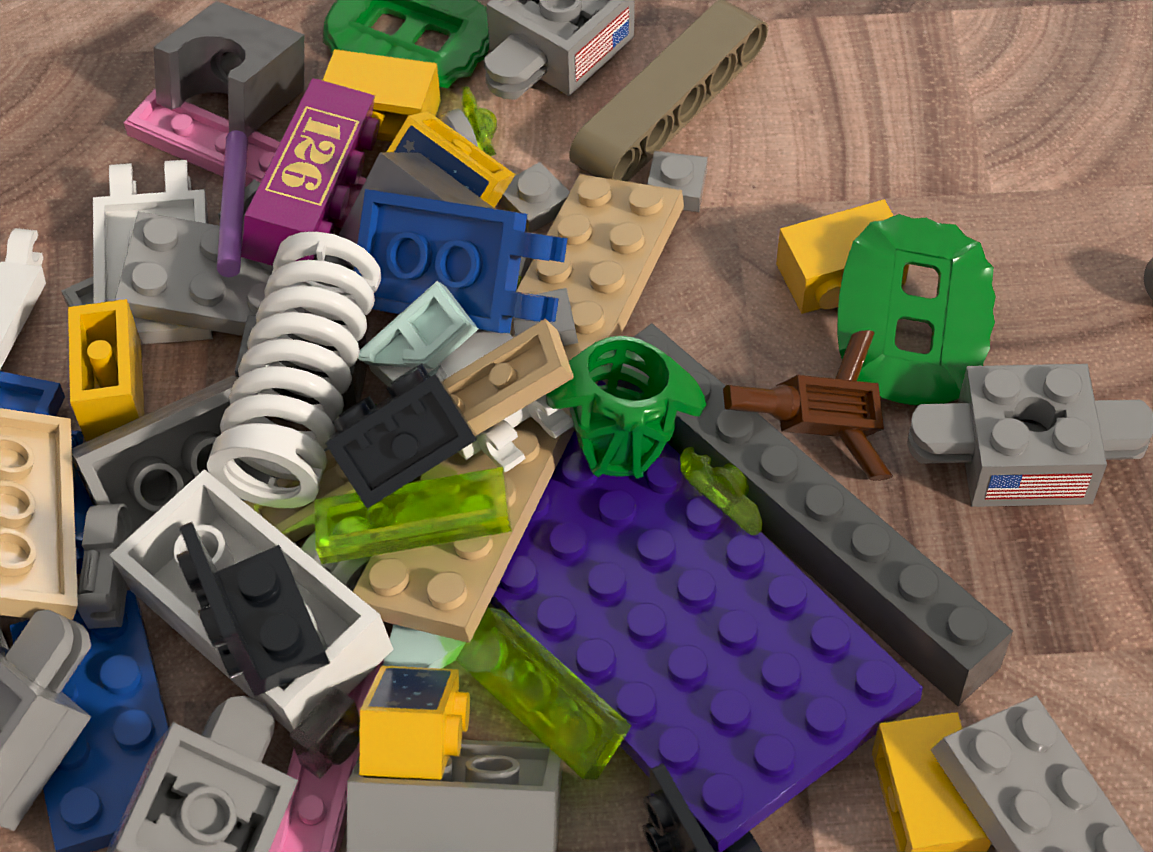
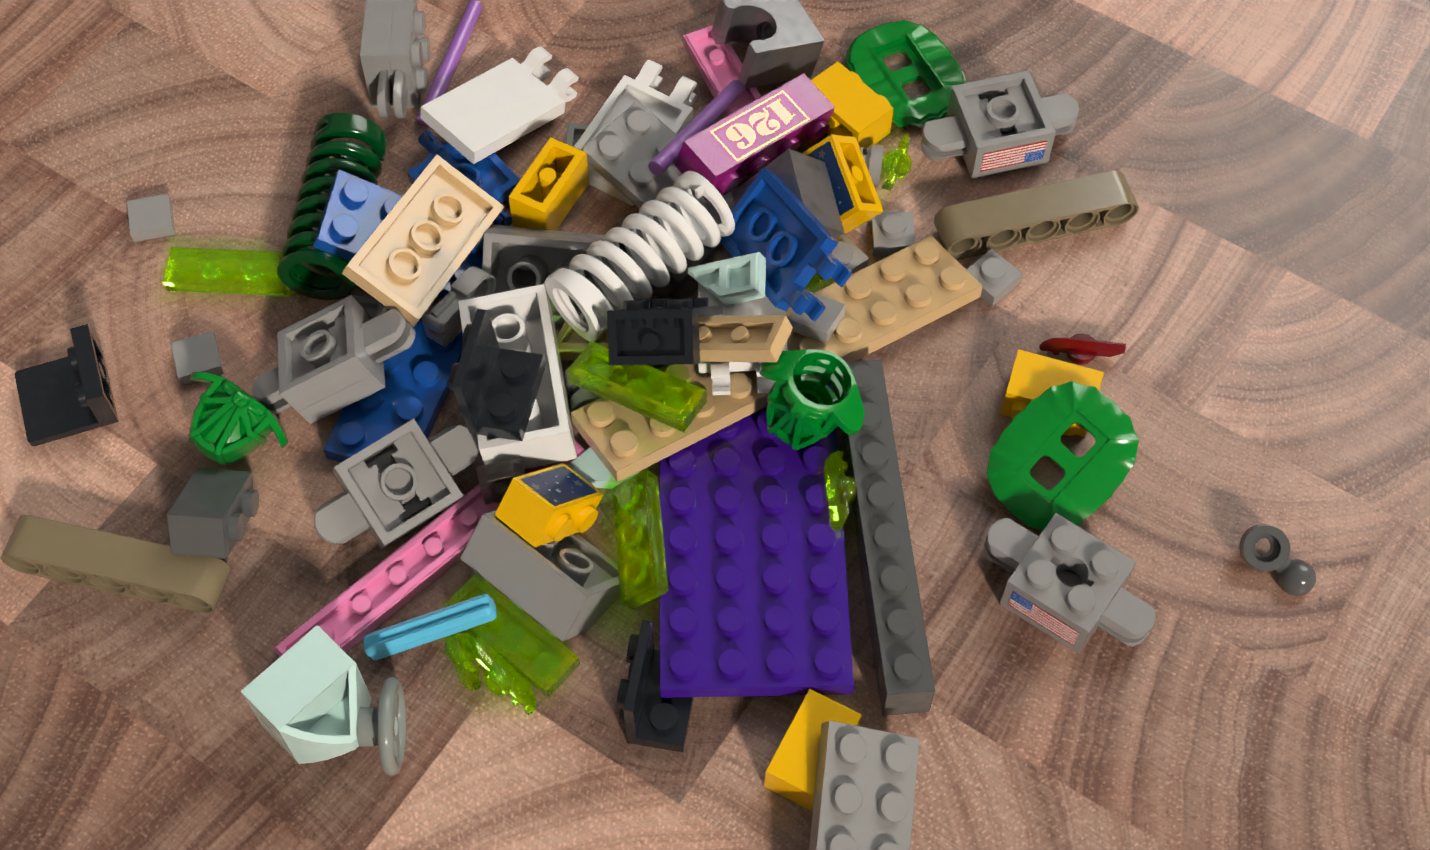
camera: 35 degrees right, 5 degrees up
reddish brown piece [723,330,893,481] -> none
none -> dark red piece [1039,334,1126,365]

